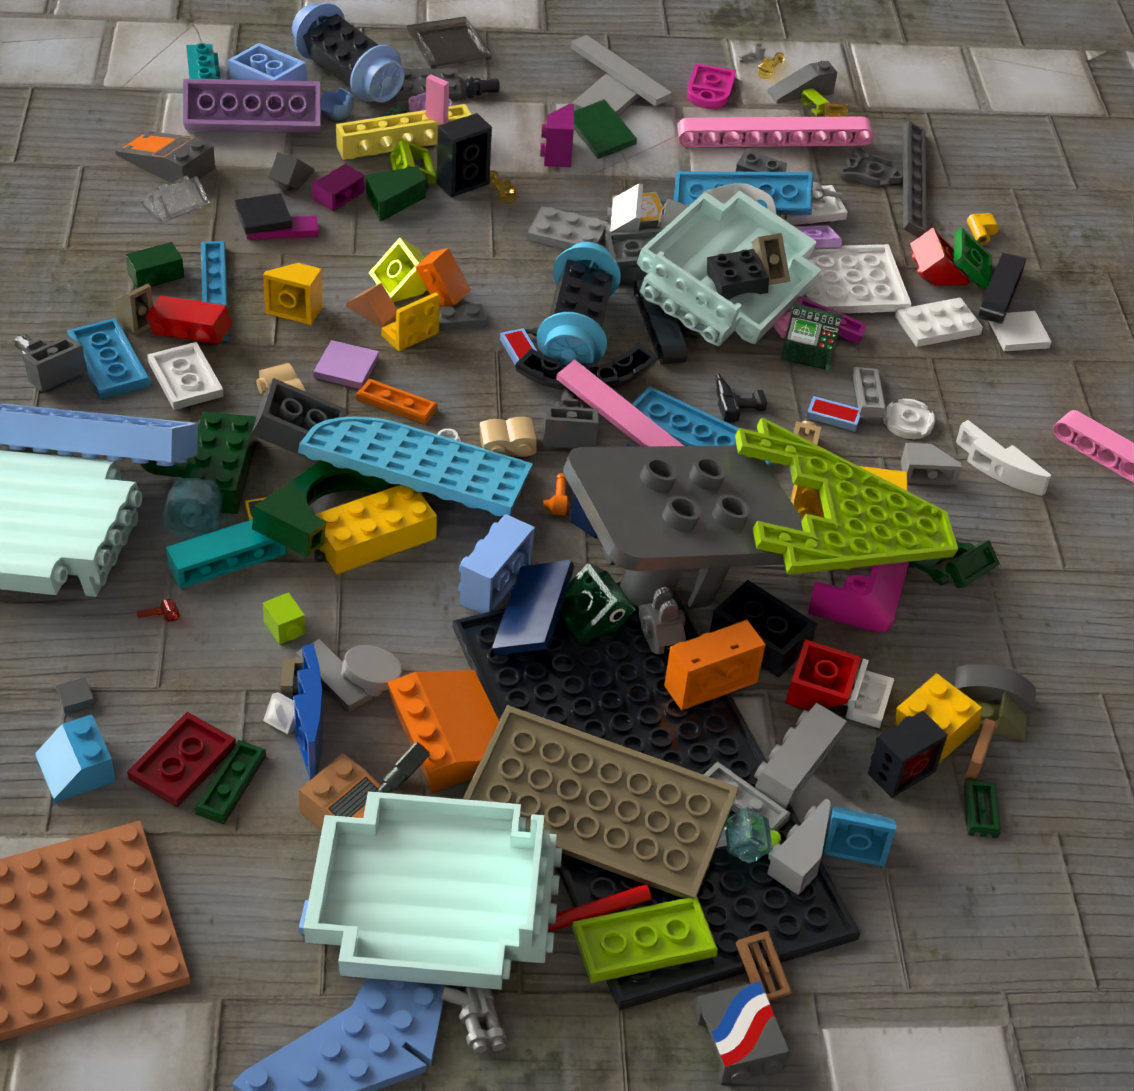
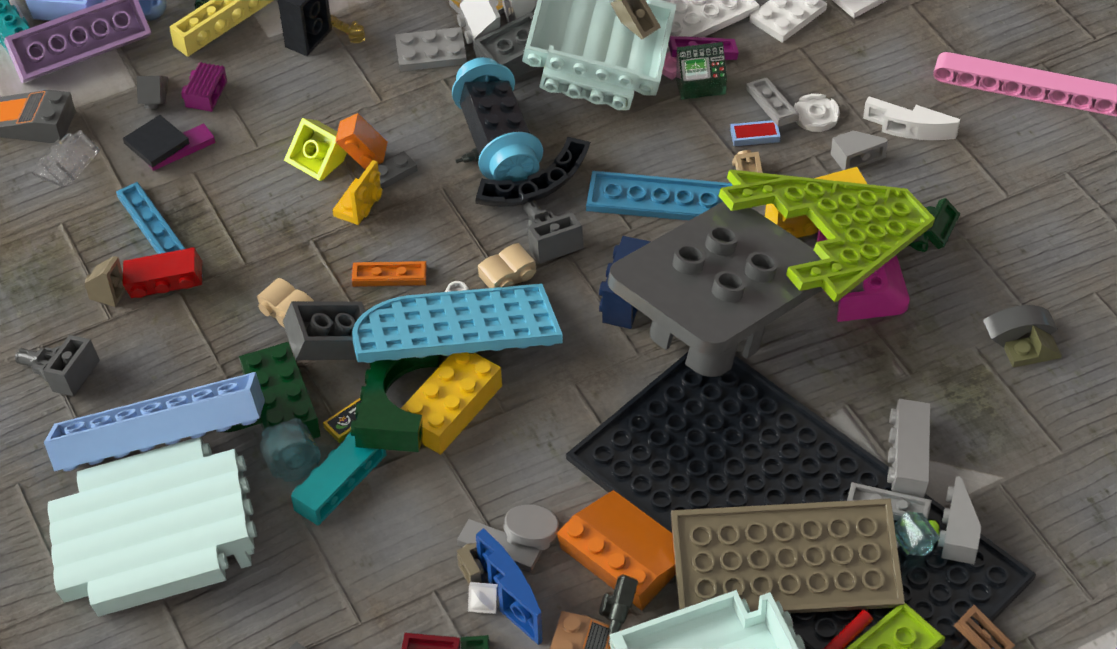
camera: 20 degrees left, 5 degrees up
dark azure tile [67,318,151,399] -> none
dark green brick [125,242,184,289] -> none
clear red hand [137,599,180,622] -> none
white plate [148,342,224,410] -> none
yellow slope [263,263,323,325] -> none
lime brick [263,592,305,645] -> none
lavender tile [313,340,379,389] -> none
nougat slope [346,283,398,327] -> none
dark green slope [365,166,428,221] -> none
lime tile [389,138,437,183] -> none
light blue brick [458,514,535,614] -> none
dark blue tile [492,560,575,655] -> none
tile [500,328,538,364] -> none
orange piece [543,473,570,516] -> none
bright pink tile [557,359,684,446] -> none
clear green slope [559,563,636,643] -> none
black beam [633,279,687,365] -> none
dark grey hinge [639,587,686,655] -> none
orange piece [664,620,765,710] -> none
black brick [707,249,769,300] -> none
black brick [710,580,817,678] -> none
black piece [716,373,767,422] -> none
red slope [785,639,861,711] -> none
dark azure slope [823,806,897,867] -> none
white bracket [843,659,894,728] -> none
black piece [868,711,948,798] -> none
yellow brick [895,673,982,763] -> none
dark green tile [963,780,1001,838] -> none
medium nougat tile [965,718,996,781] -> none

